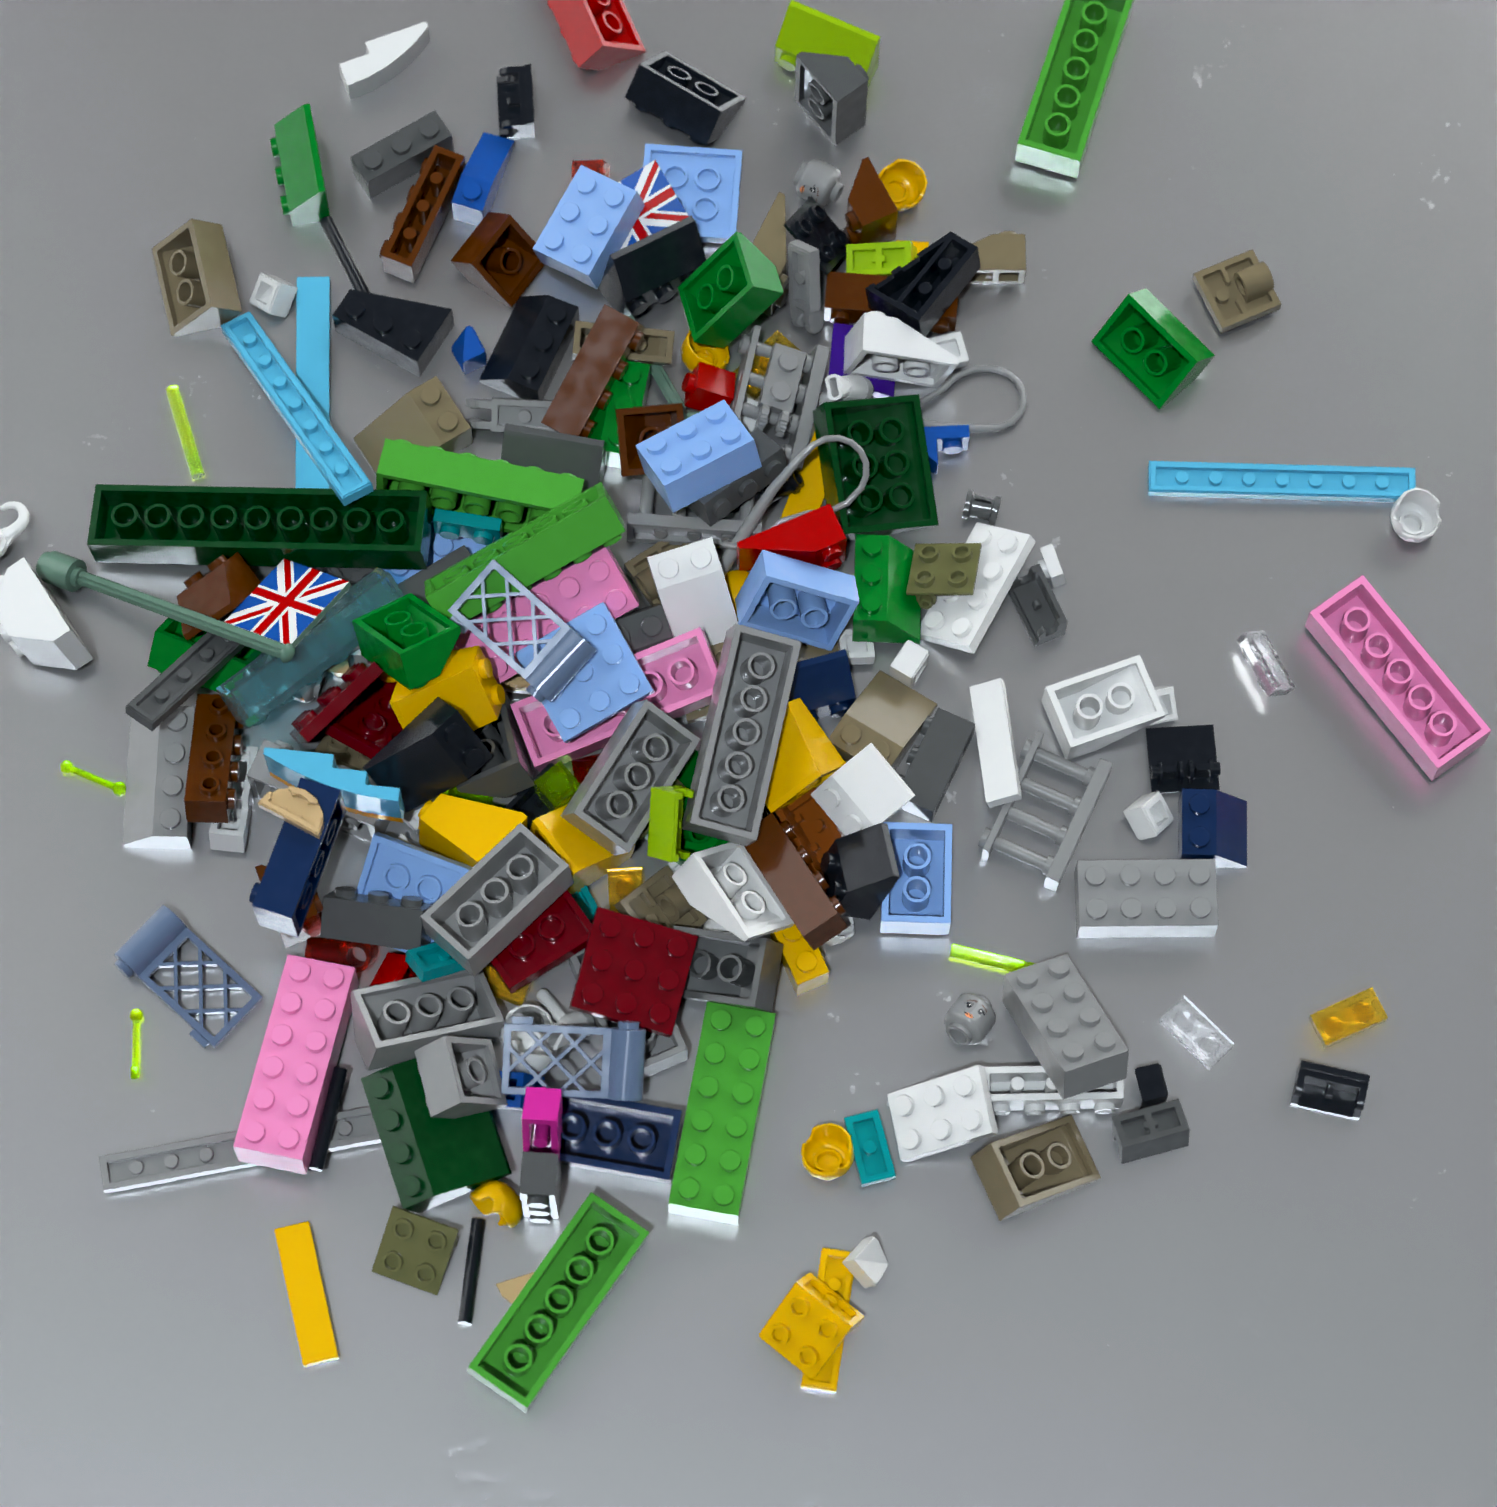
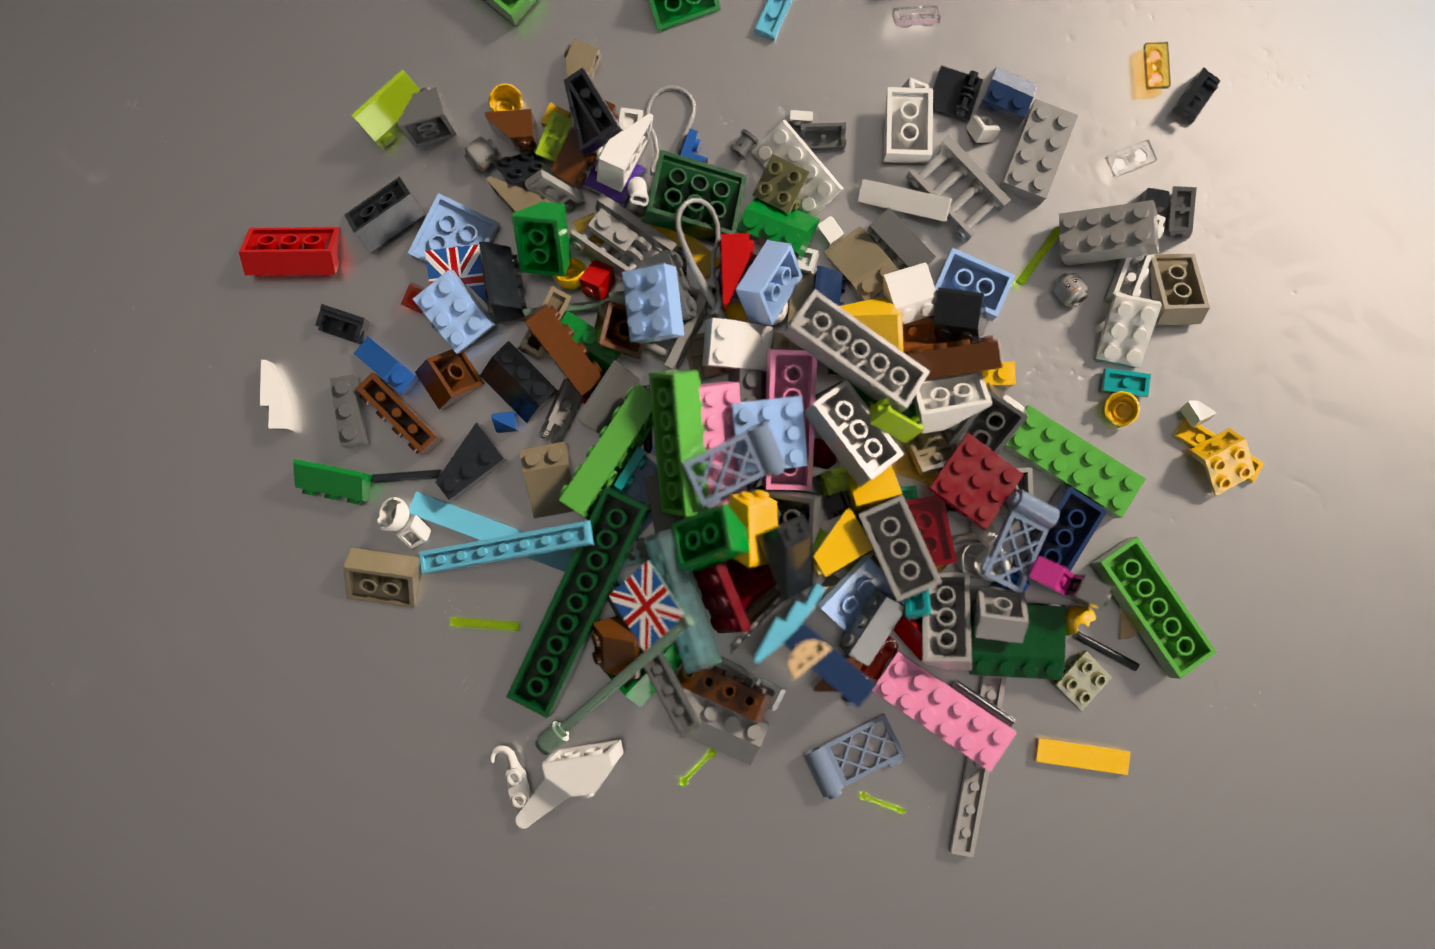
camera: 70 degrees left, 15 degrees up
none -> white hair [377,497,409,531]

